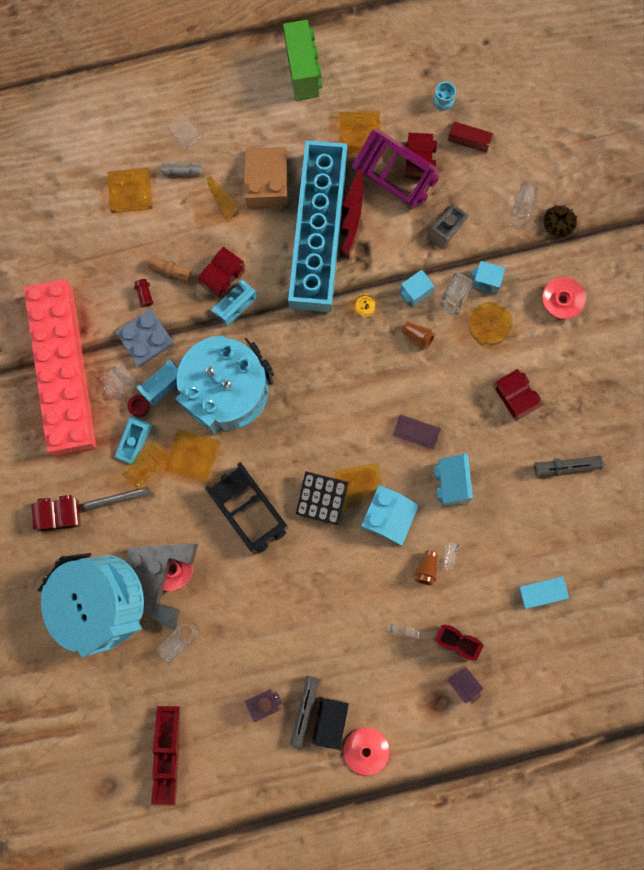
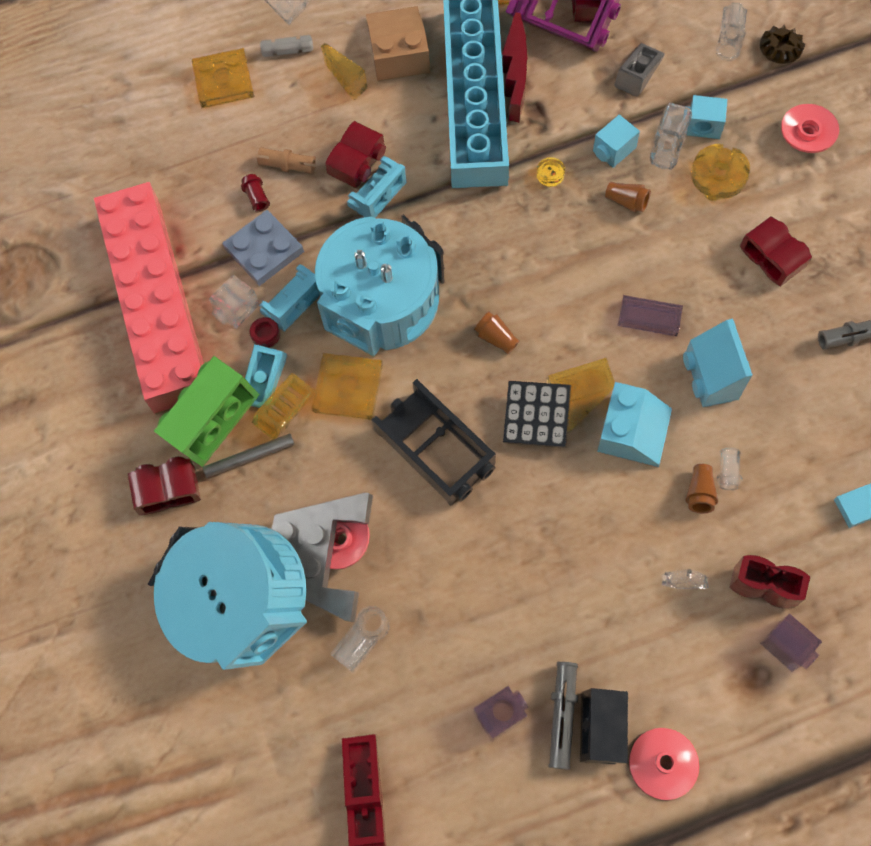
camera: 10 degrees left, 10 degrees down
none -> bright green brick [154,356,260,467]
none -> dark orange cone [474,311,520,354]

